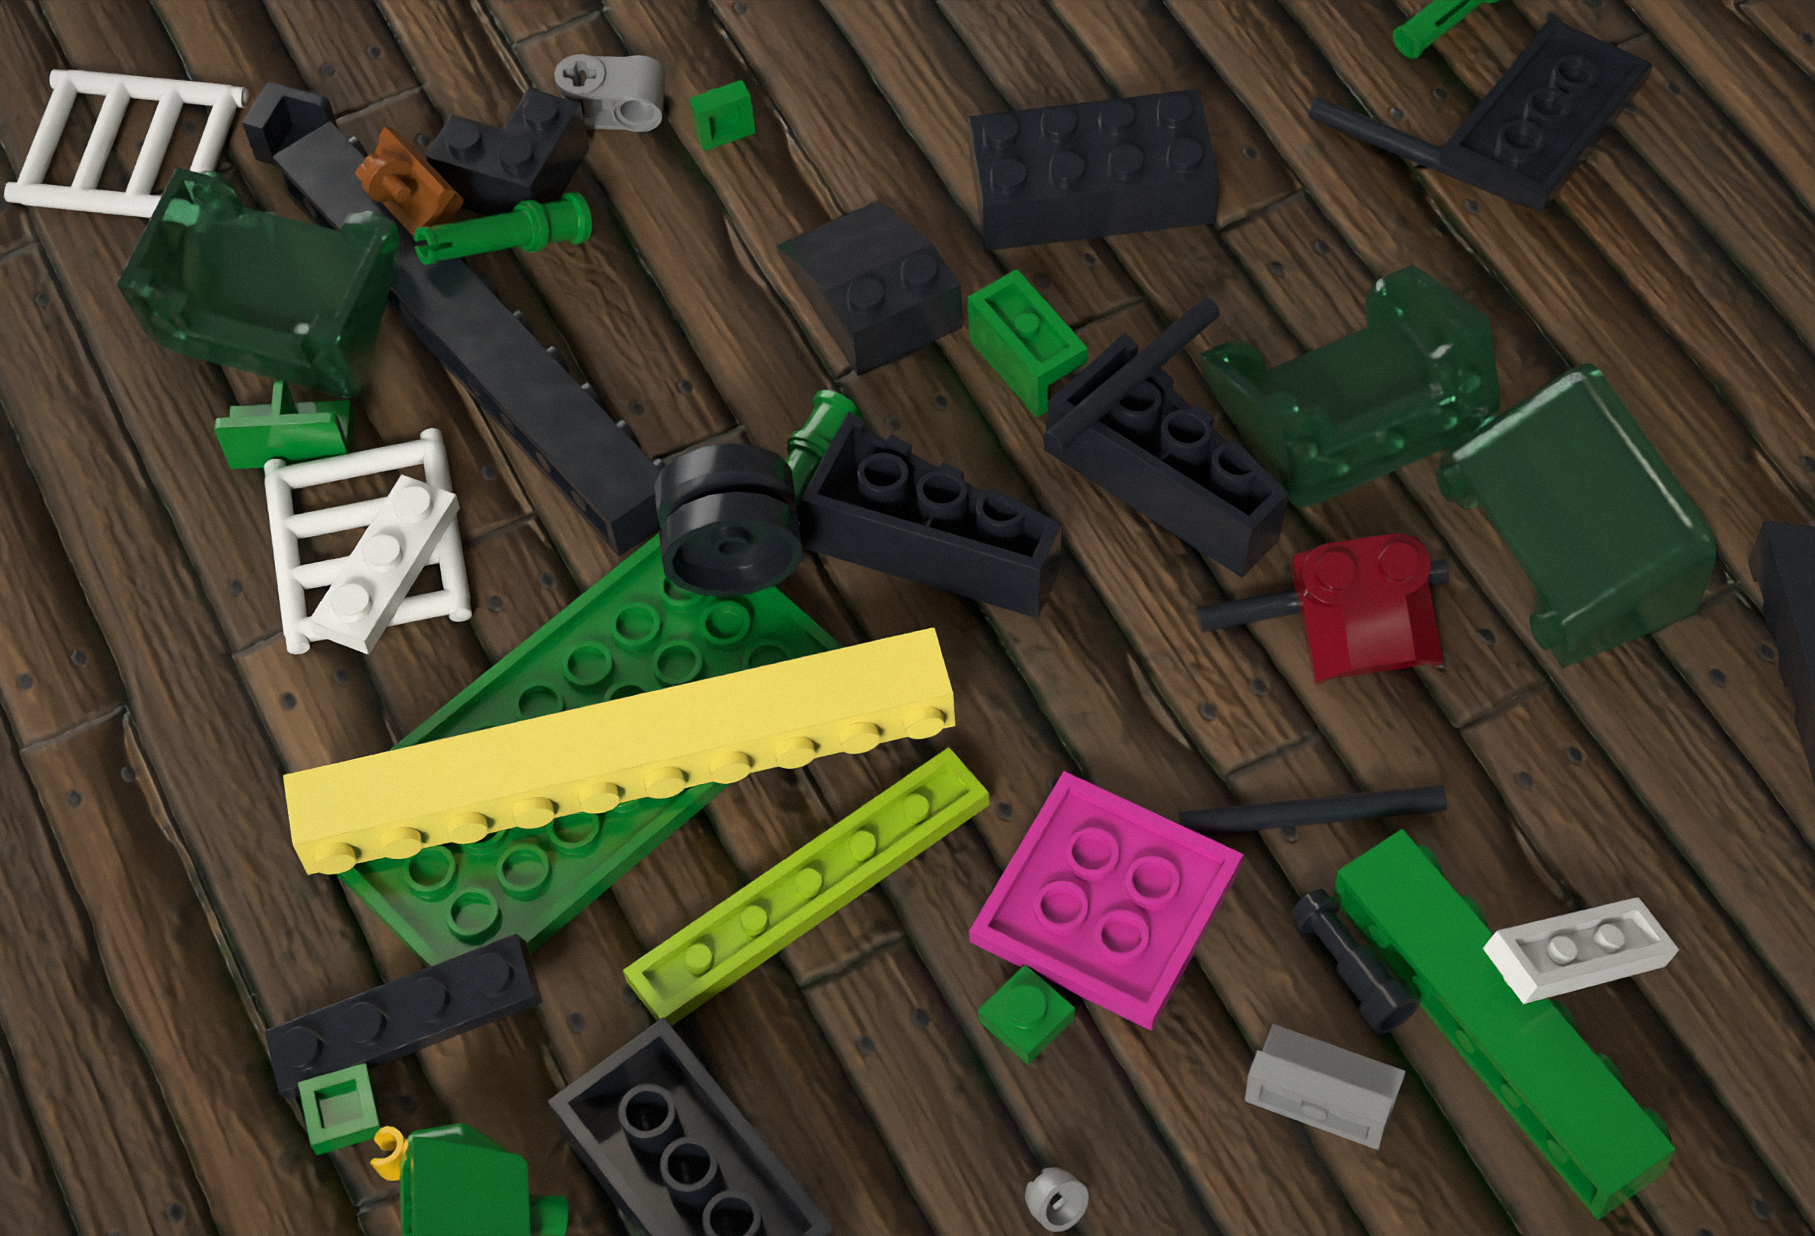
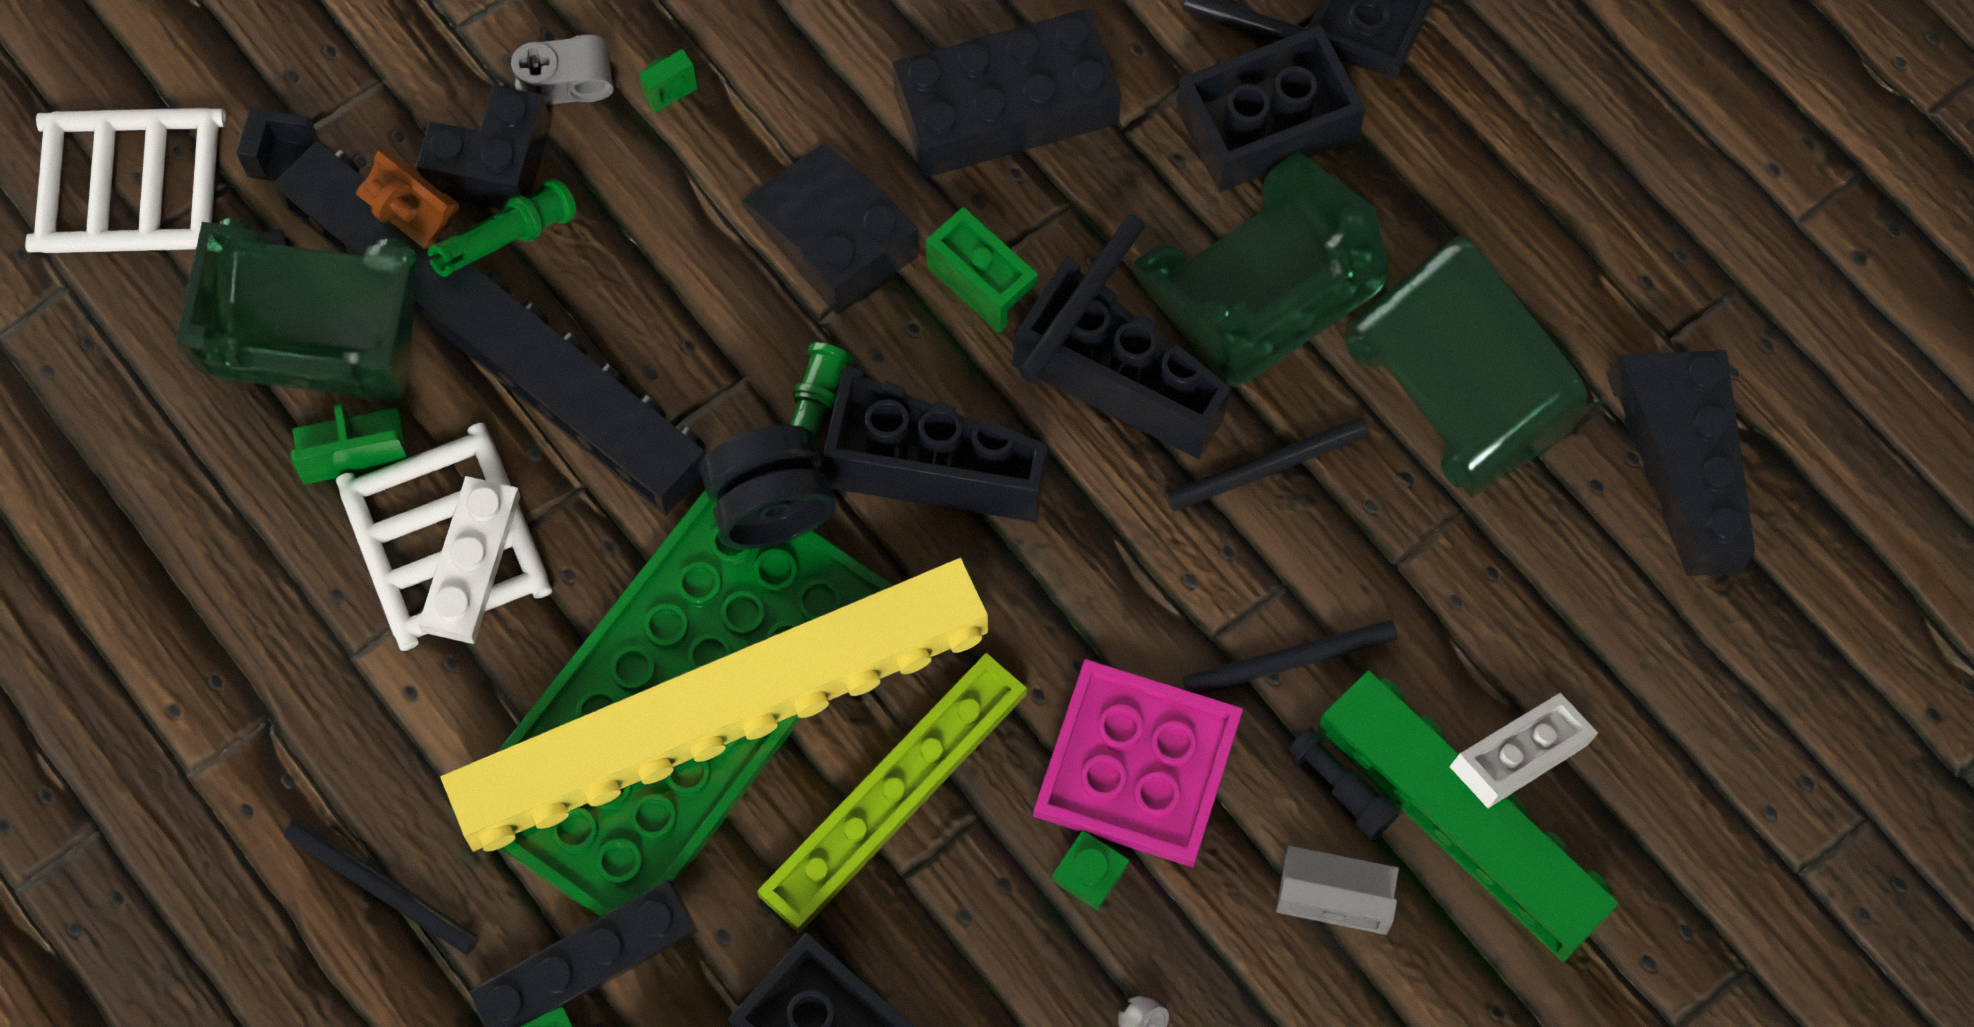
camera: 15 degrees left, 10 degrees up
dark red slope [1290,533,1443,685] -> none
none -> black bar [284,819,479,955]
none -> black brick [1176,25,1366,193]

